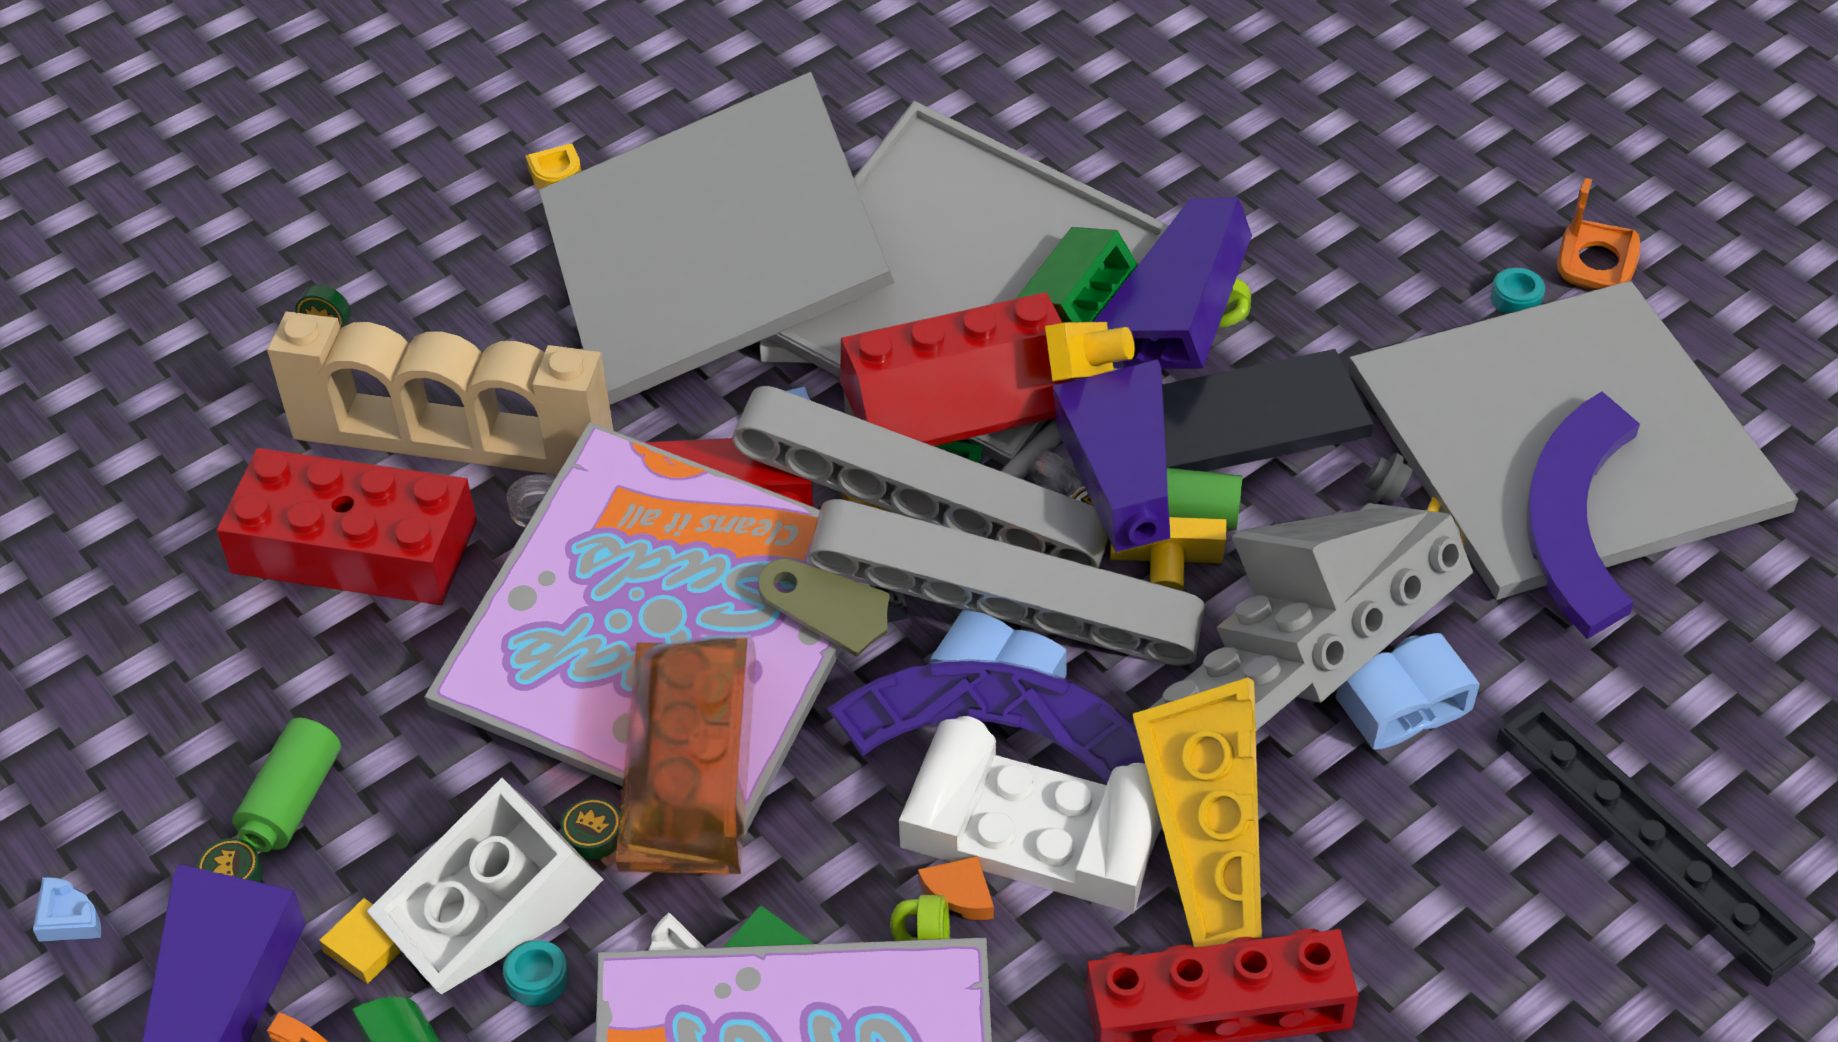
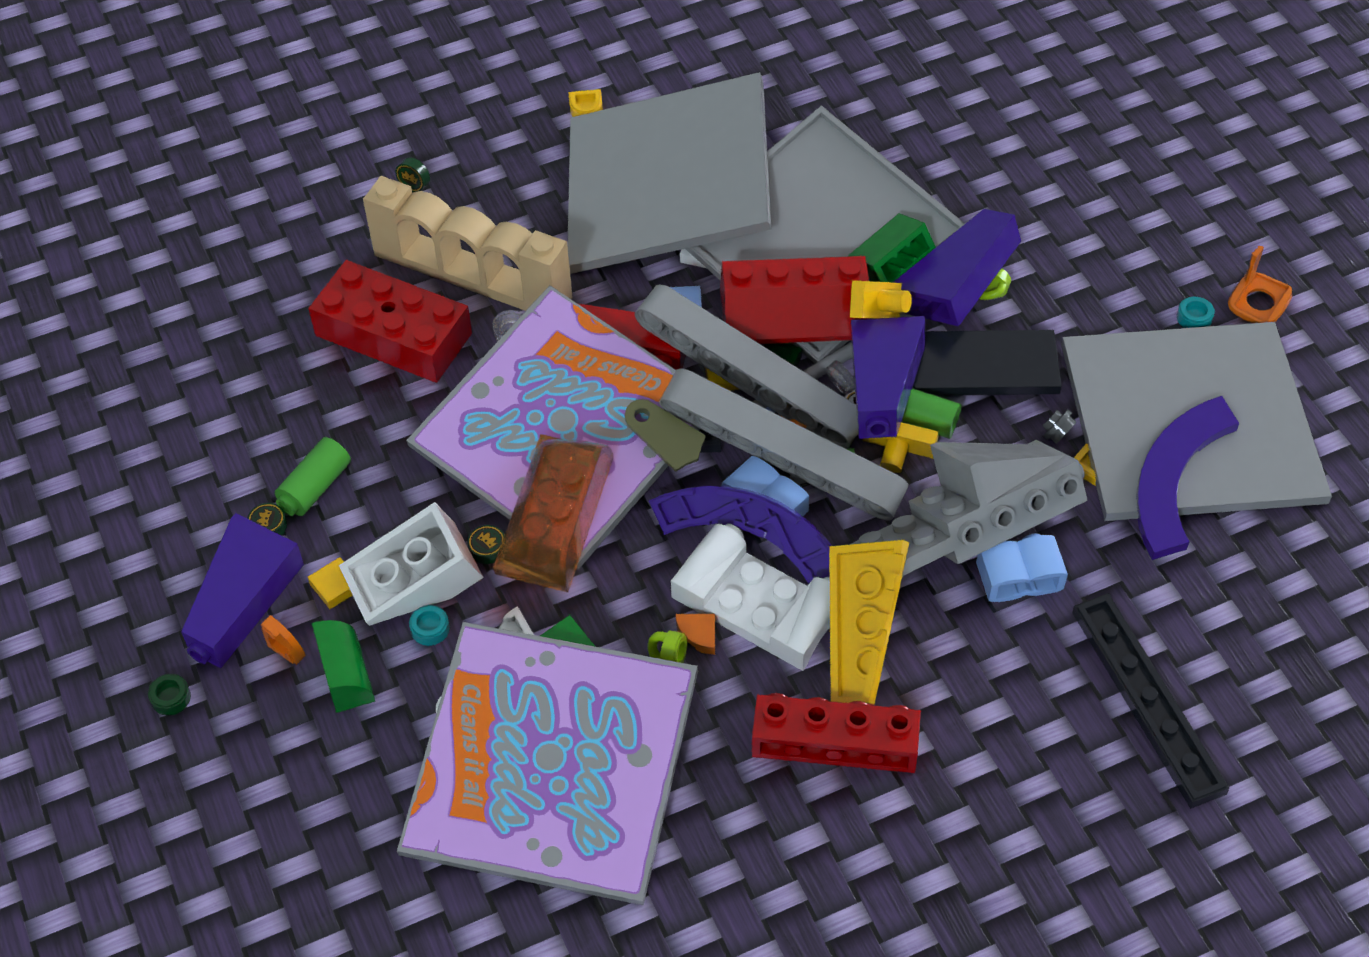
camera: 15 degrees right, 5 degrees up
light blue tile [33,877,101,942] -> none

